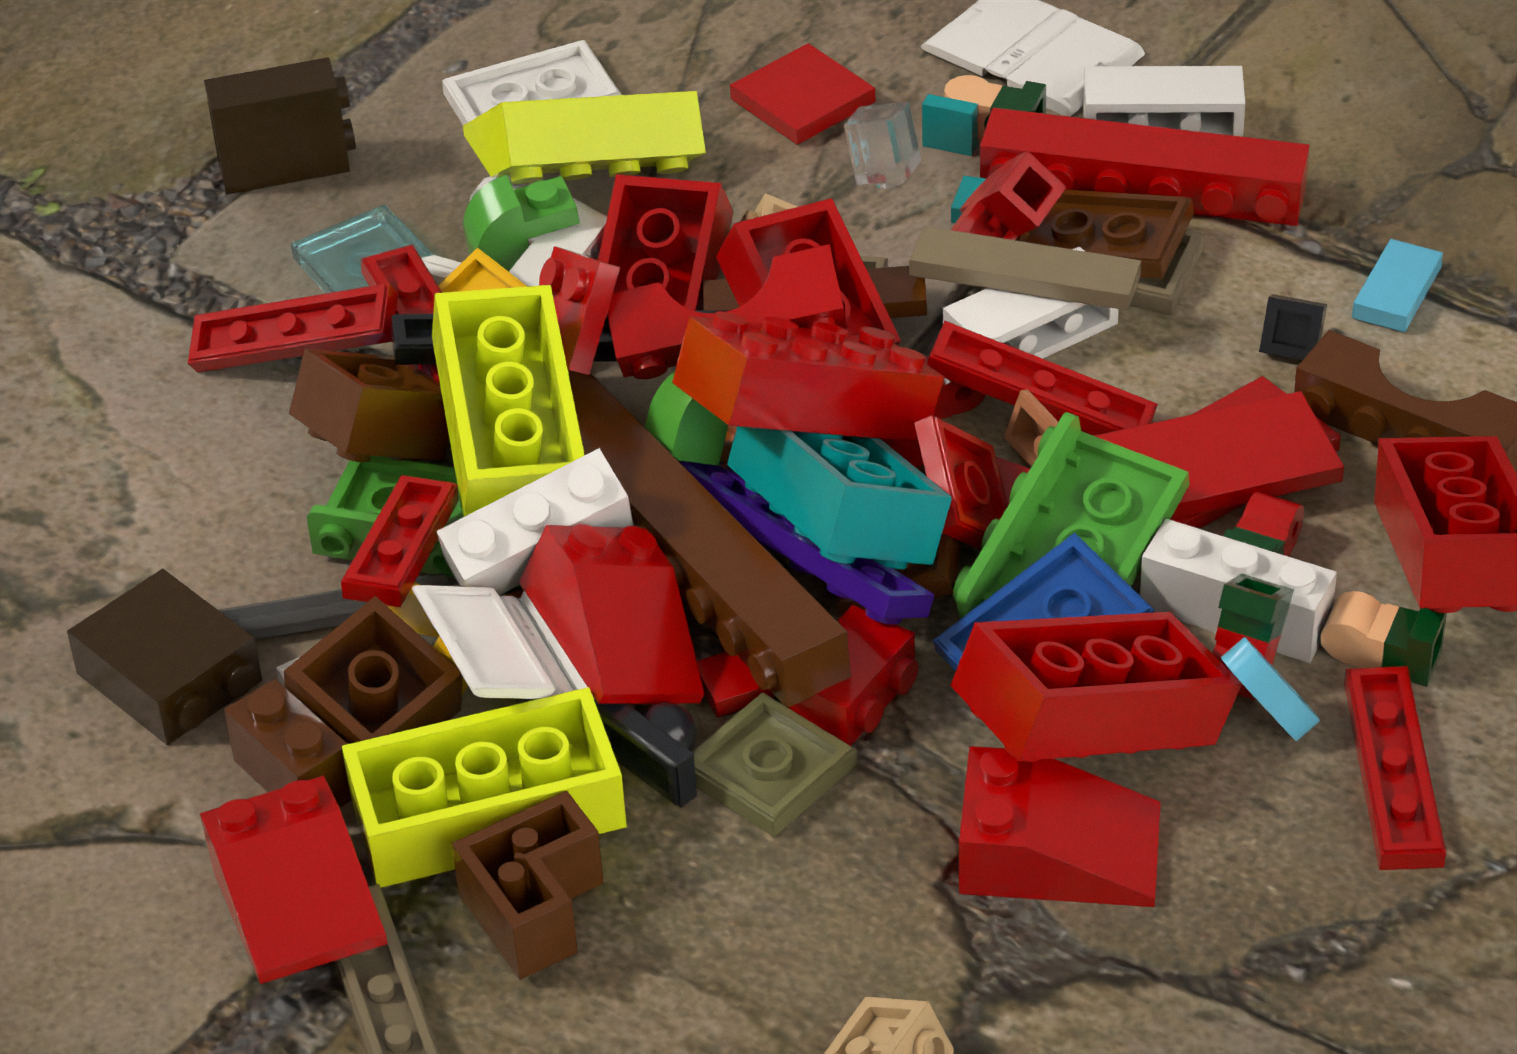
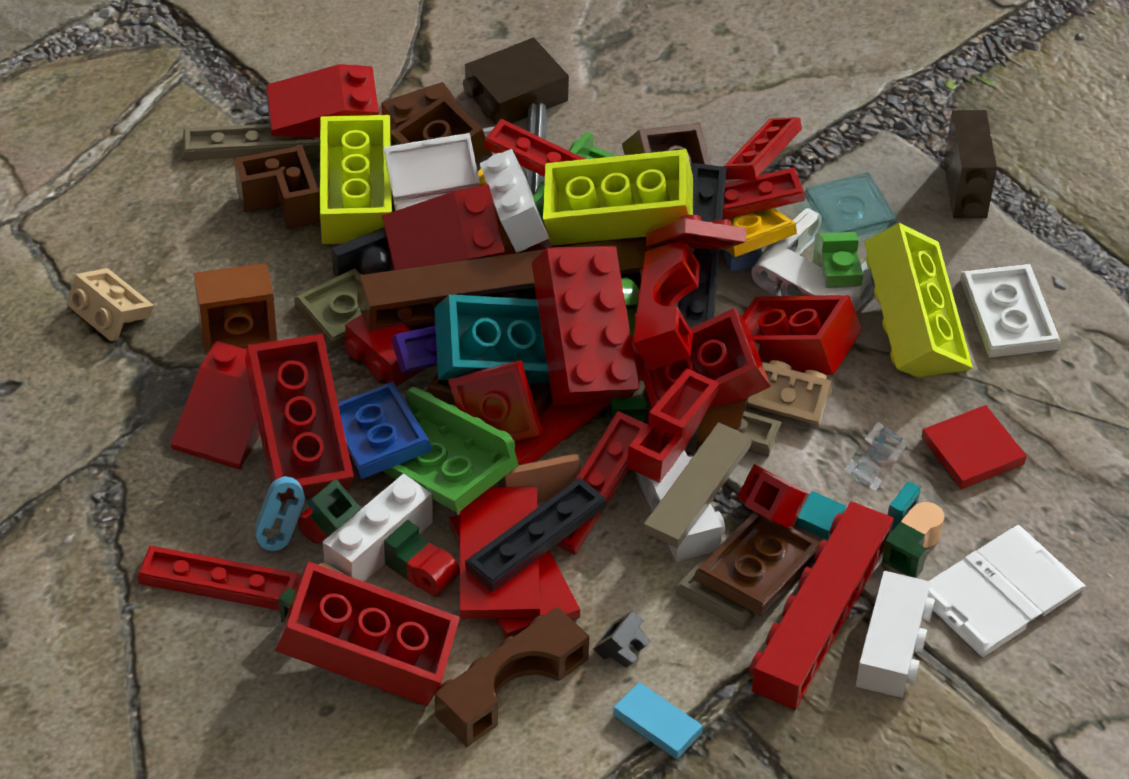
camera: 100 degrees right, 5 degrees up
none -> dark orange brick [194,263,277,355]
none -> black tile [465,477,607,592]
none -> red slope [626,368,720,483]

